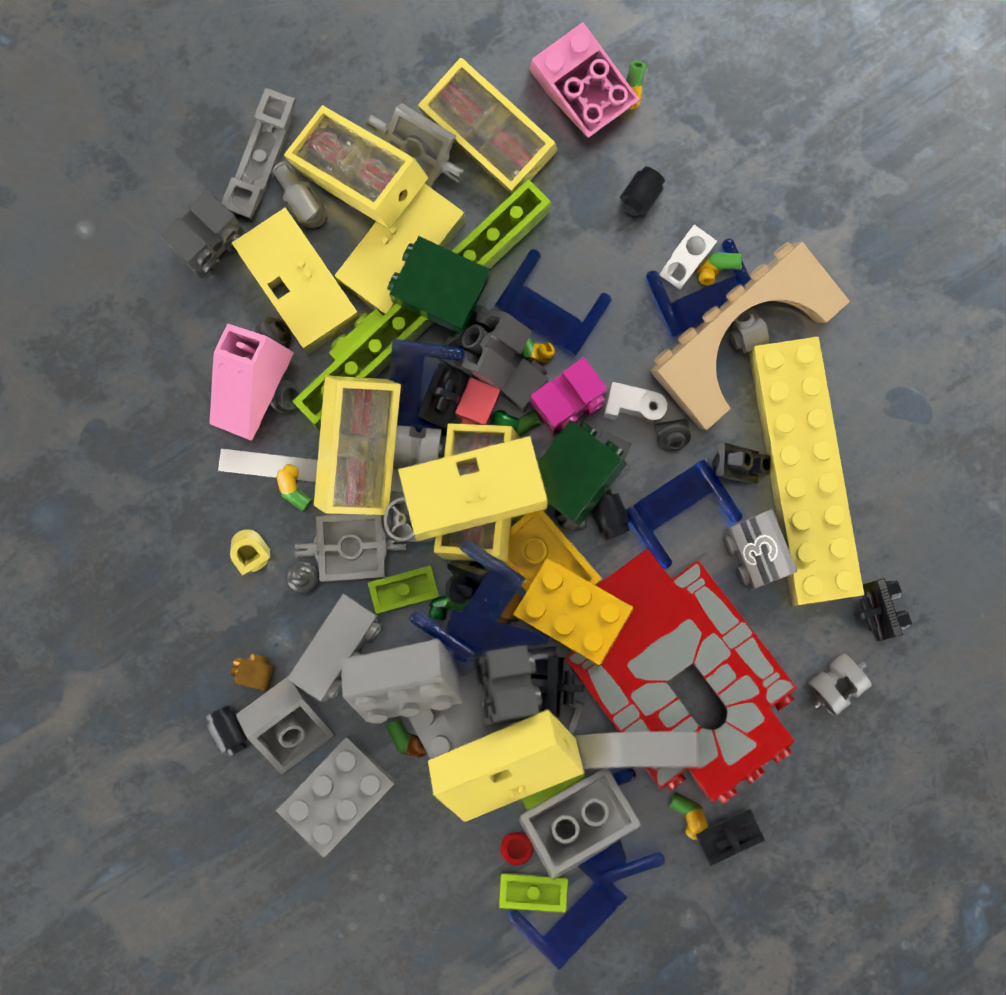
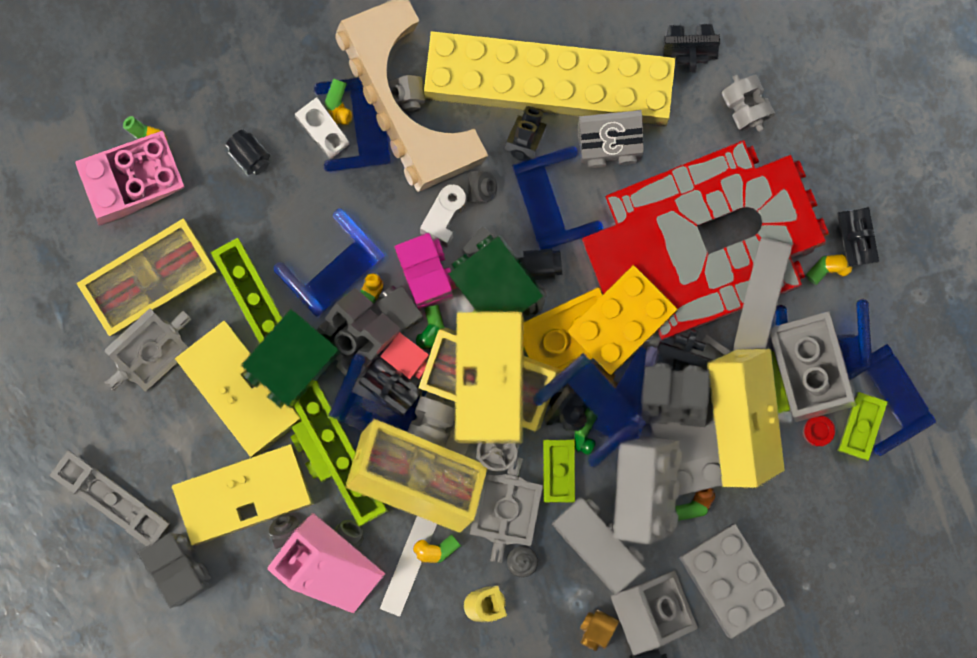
camera: 75 degrees left, 0 degrees up
light grey arm [271,161,326,229] -> none
brick [284,105,428,229] -> none

